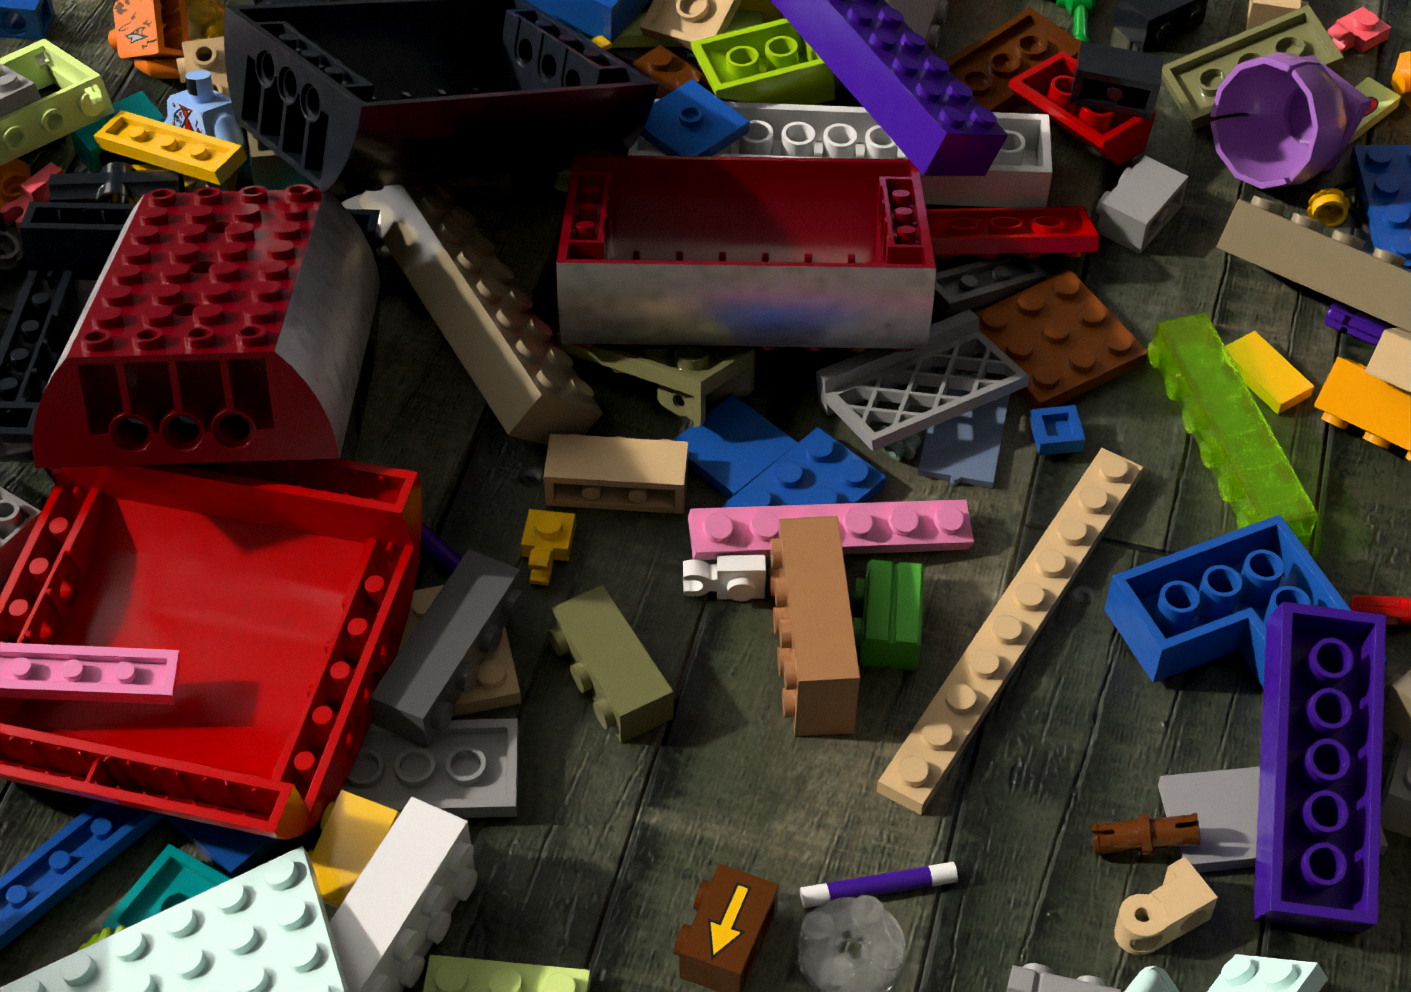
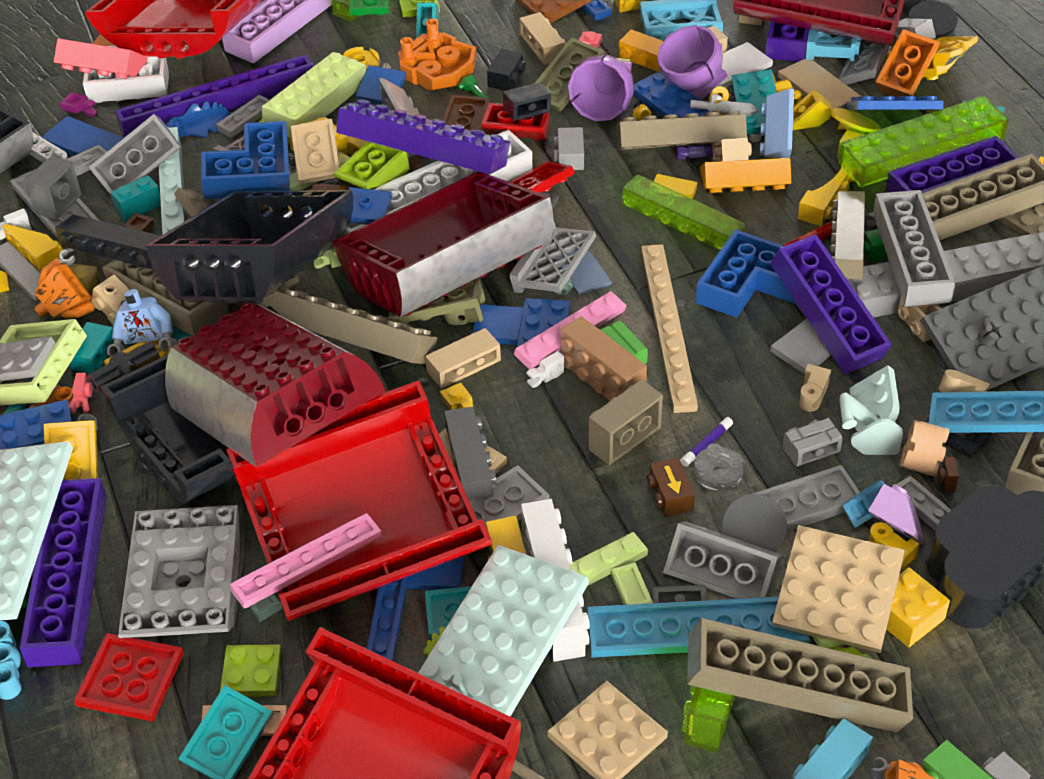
camera: 35 degrees left, 5 degrees down
yellow plate [93,110,248,185] -> none
olive brick [547,585,674,744] -> none
dark orange plate [974,270,1149,409] -> none
blue plate [1029,405,1086,456] -> none
reddish brown pin [1092,813,1201,857] -> none
none -> dark tan brick [589,379,663,466]

